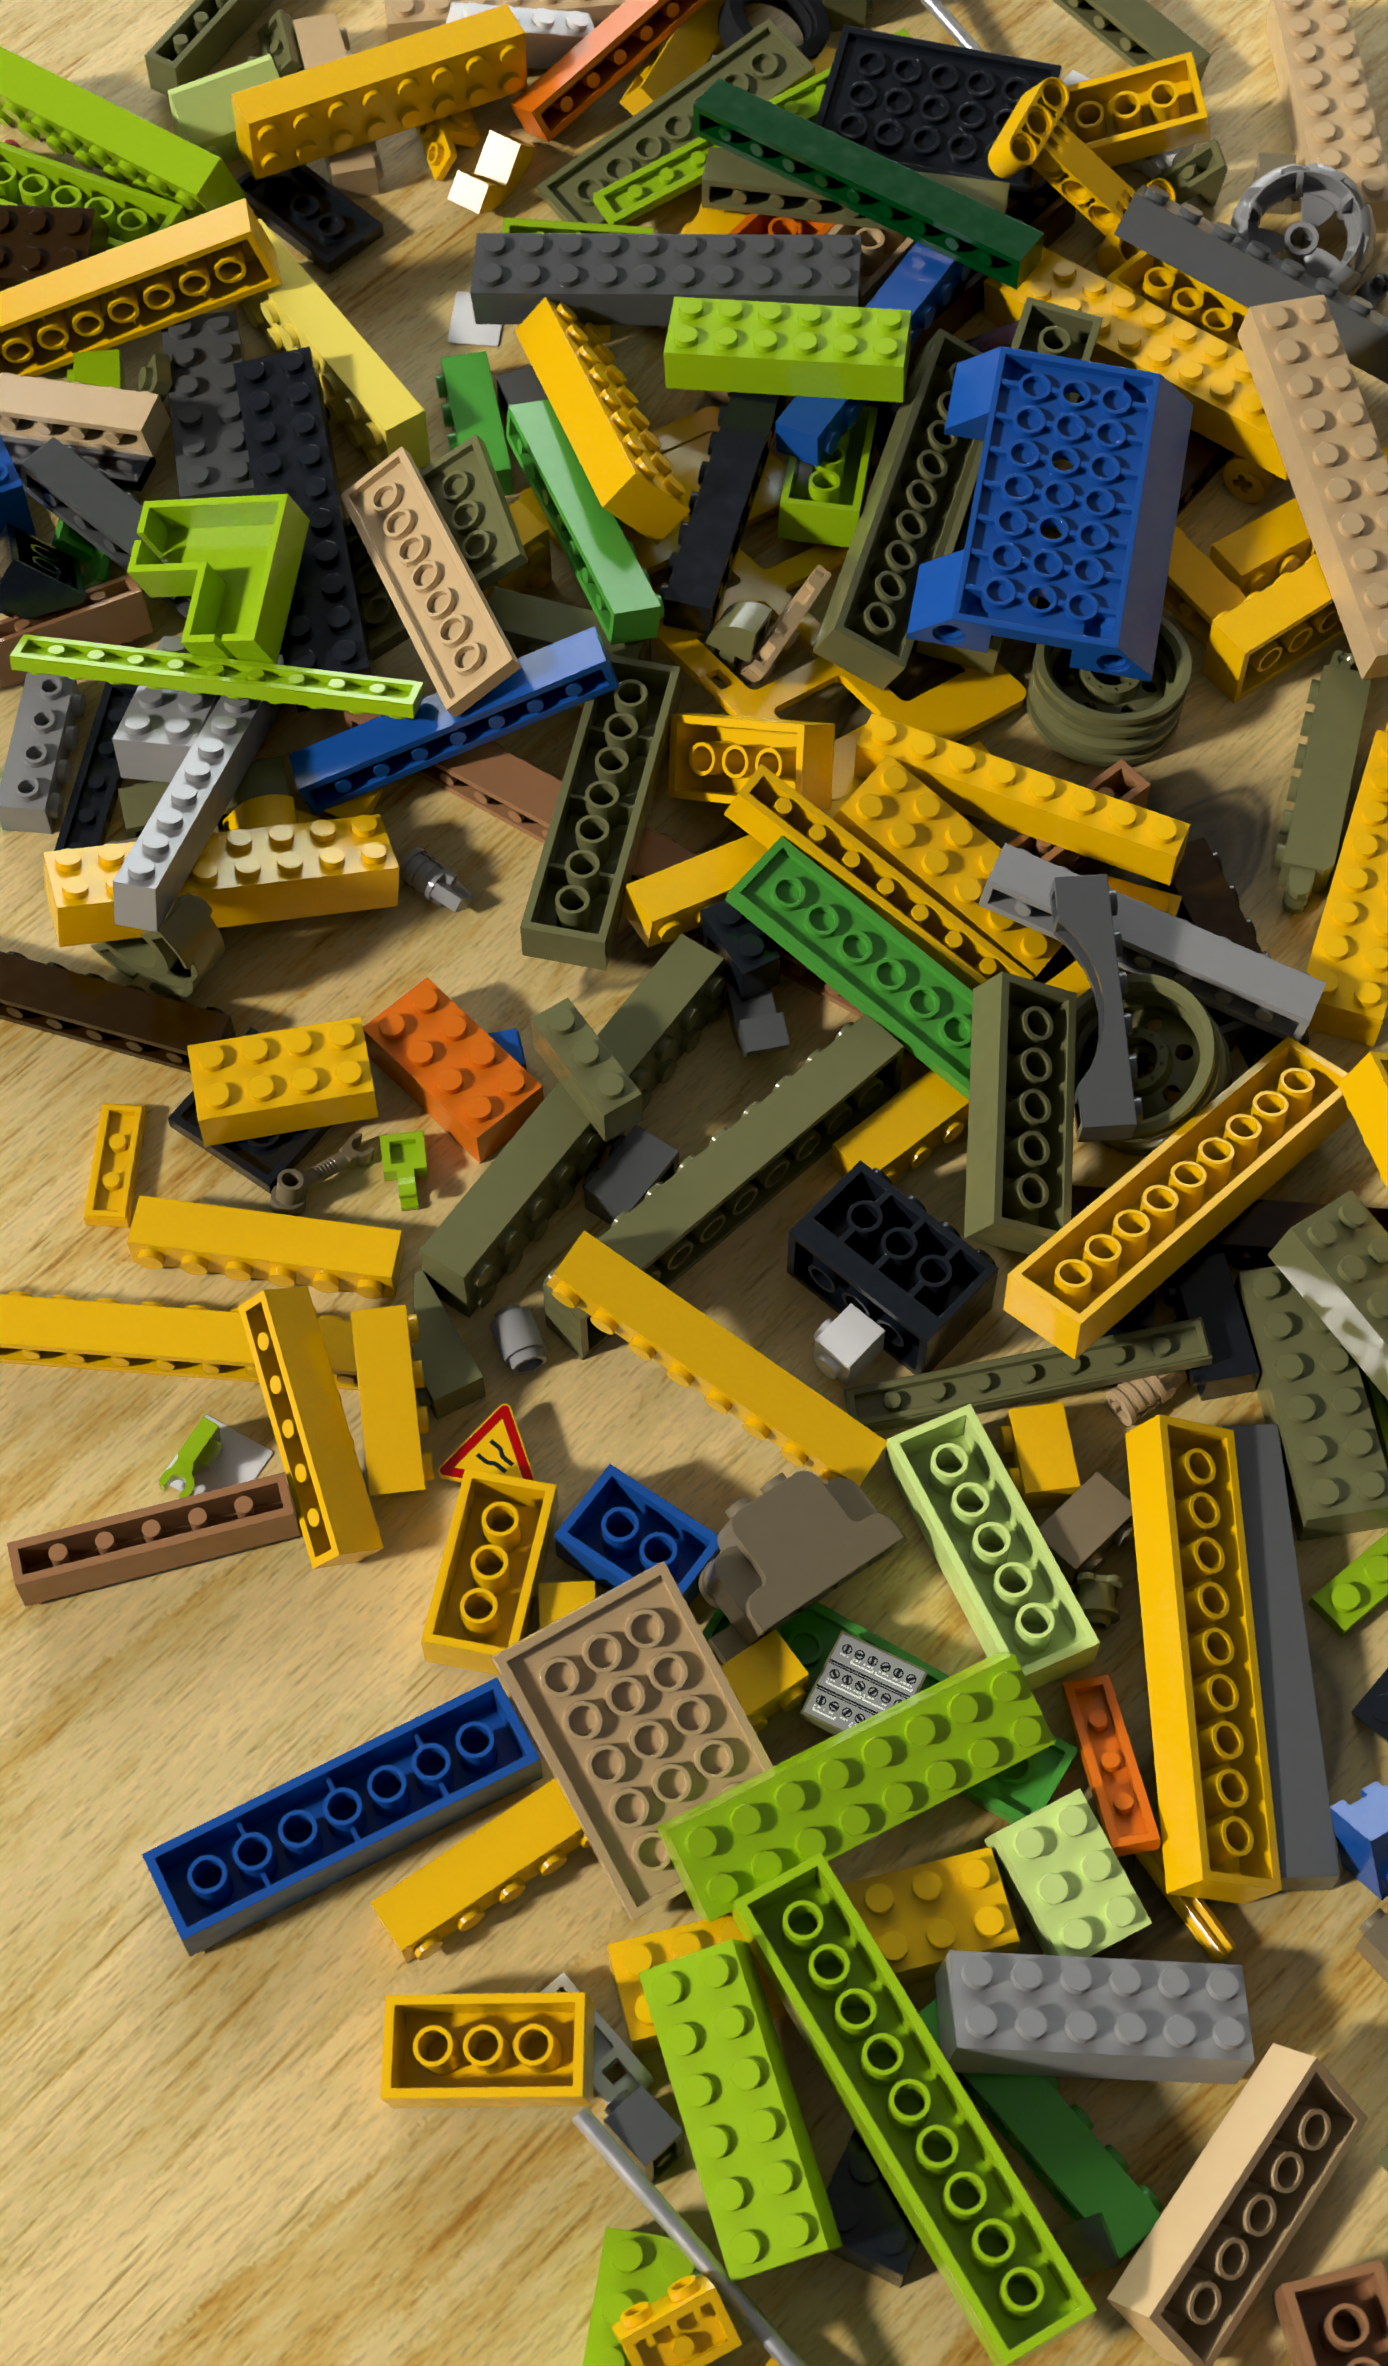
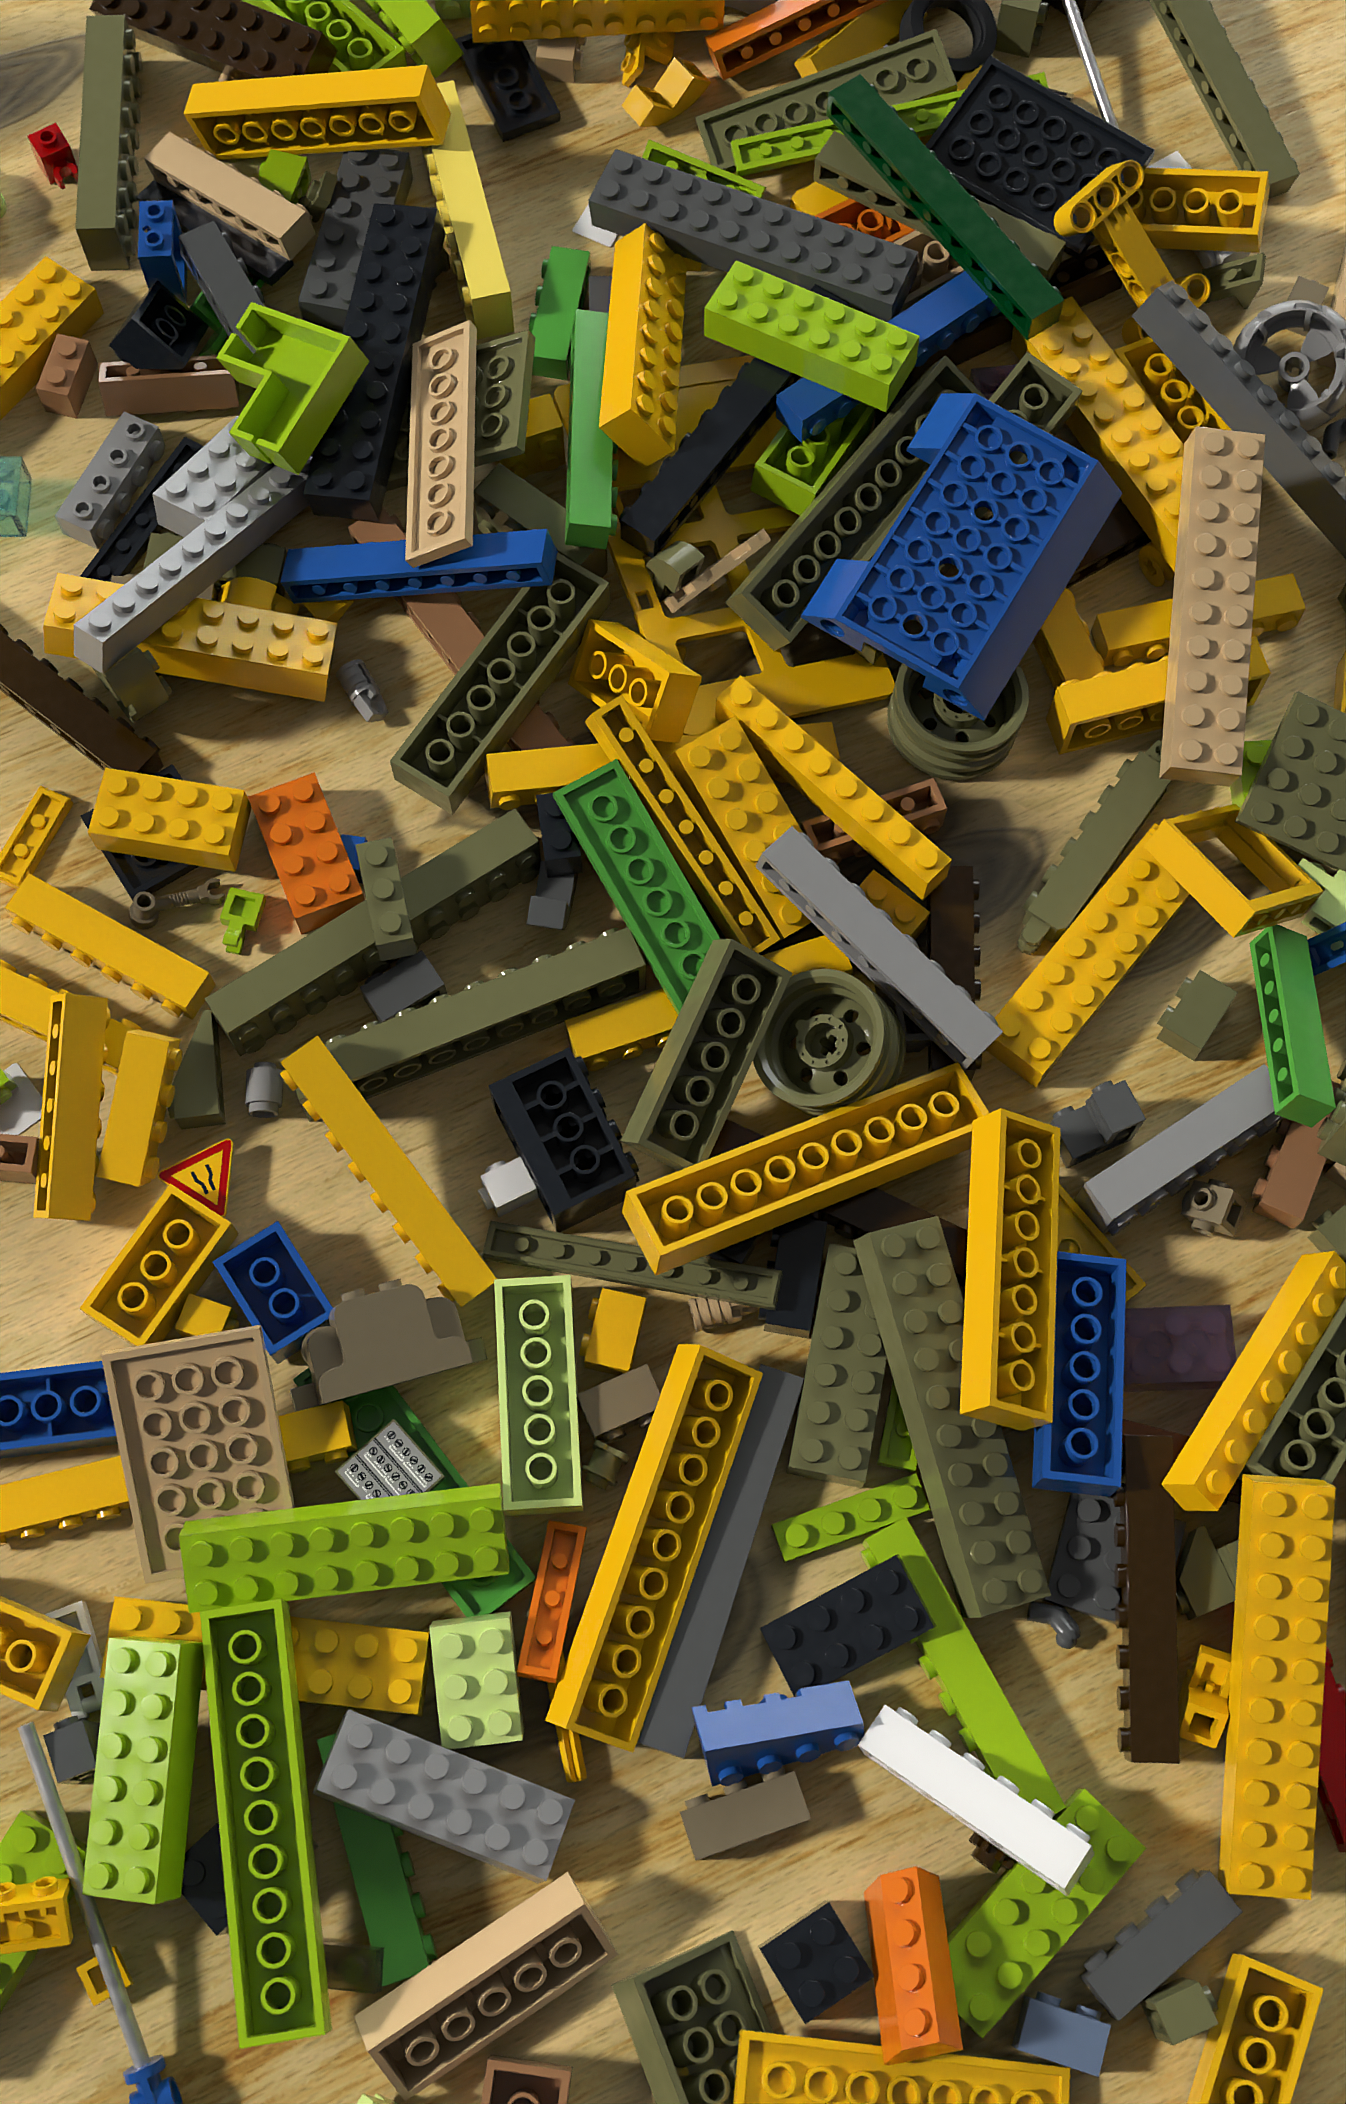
camera: 20 degrees right, 10 degrees up
lime plate [10,634,424,719] -> none
dark grey arch [1049,874,1143,1142] -> none

